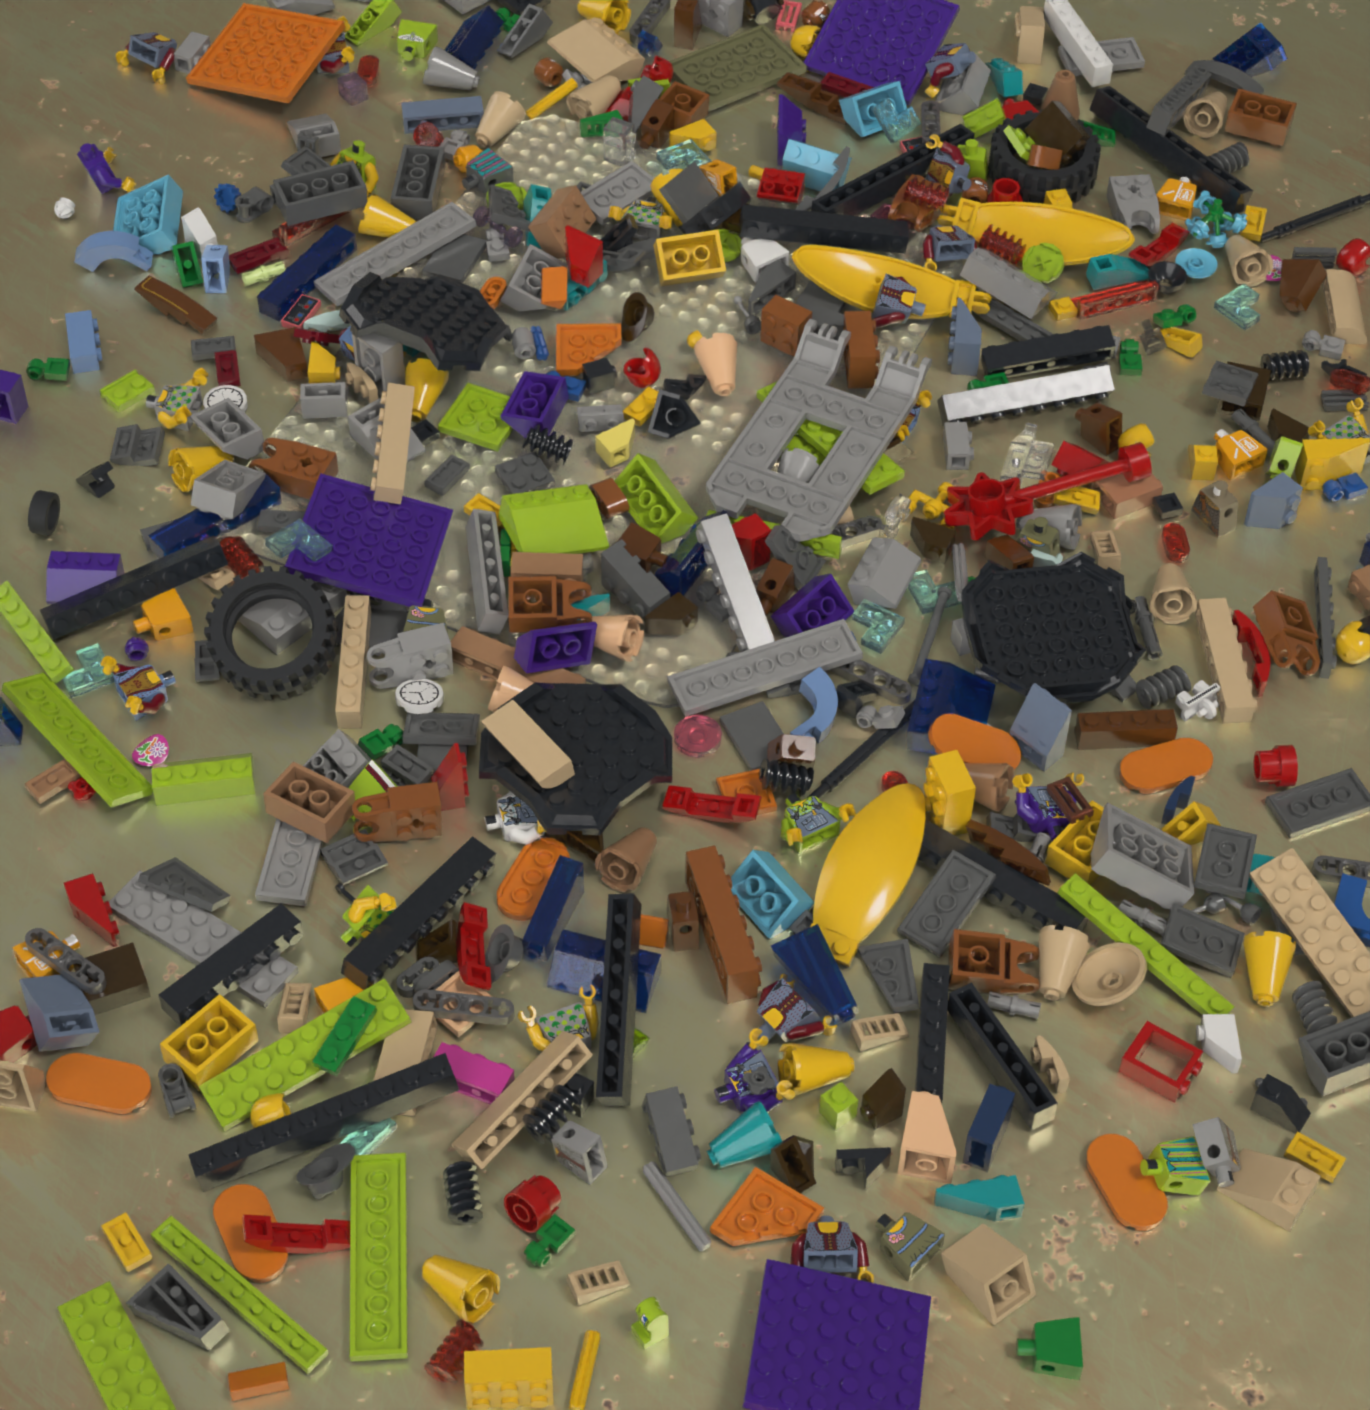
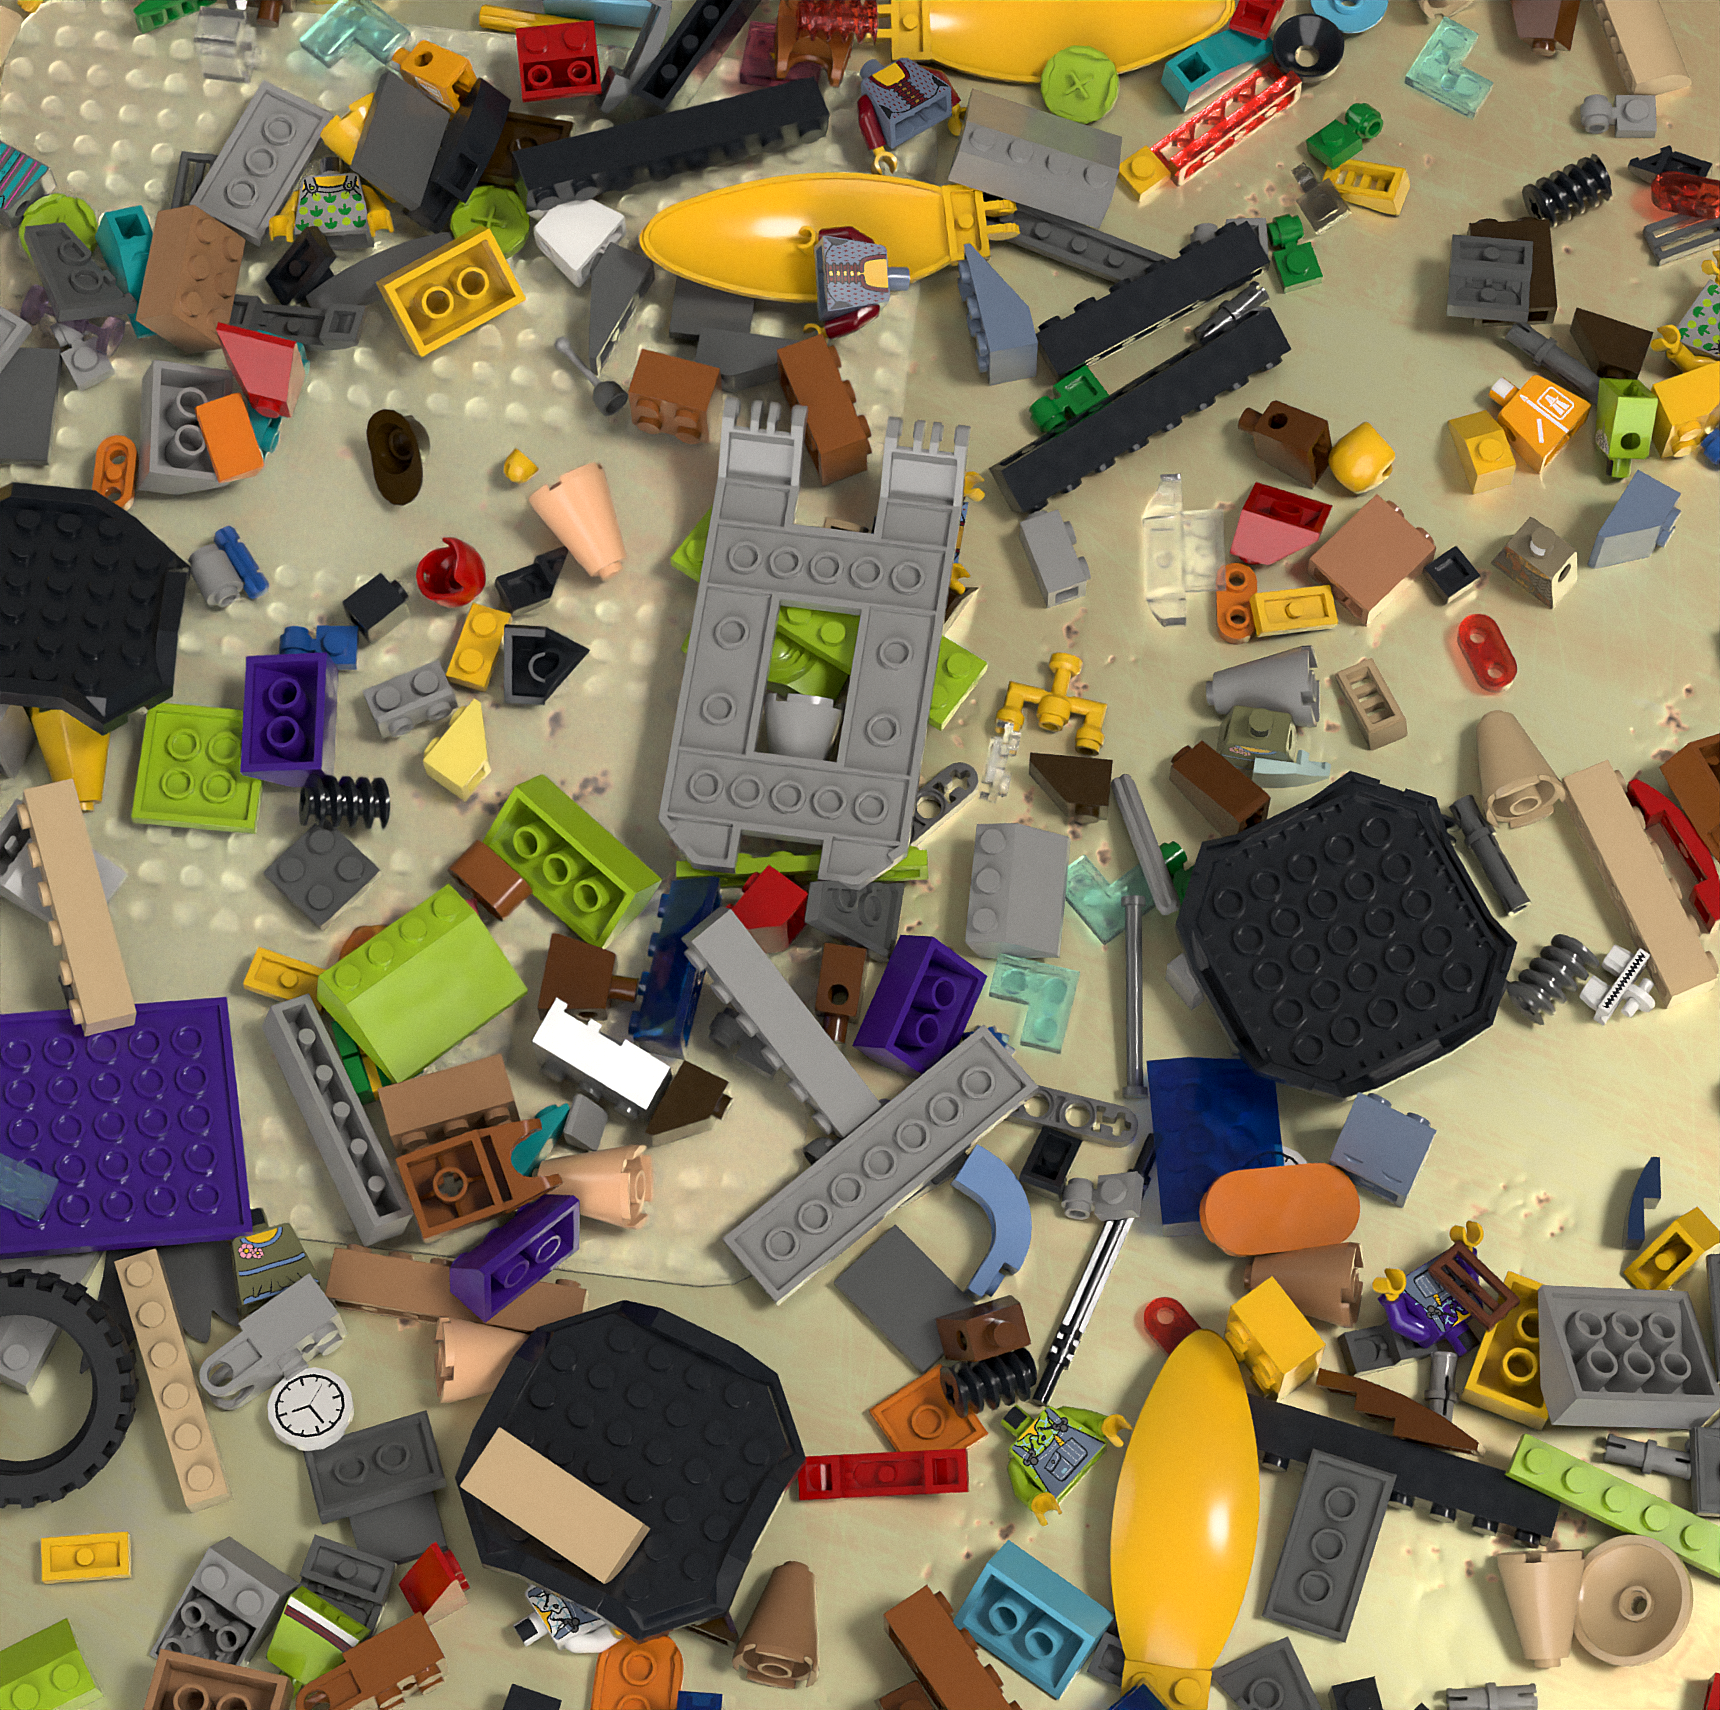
camera: 15 degrees left, 20 degrees up
green plate [358,724,404,760] -> none
black plate [411,419,440,447] -> none
dark grey plate [424,455,470,496] -> none
orange plate [556,323,621,376] -> none
clear pink tile [674,715,722,758] -> none
red piece [944,442,1152,540] -> none
dark orange brick [948,929,1039,995] -> none
clear red piece [979,224,1026,265] -> none
reddish brown brick [1074,709,1178,750] -> none
orange tile [1119,738,1213,794] -> none
none -> yellow plate [41,1531,131,1584]
none -> light grey slope [563,1094,608,1151]

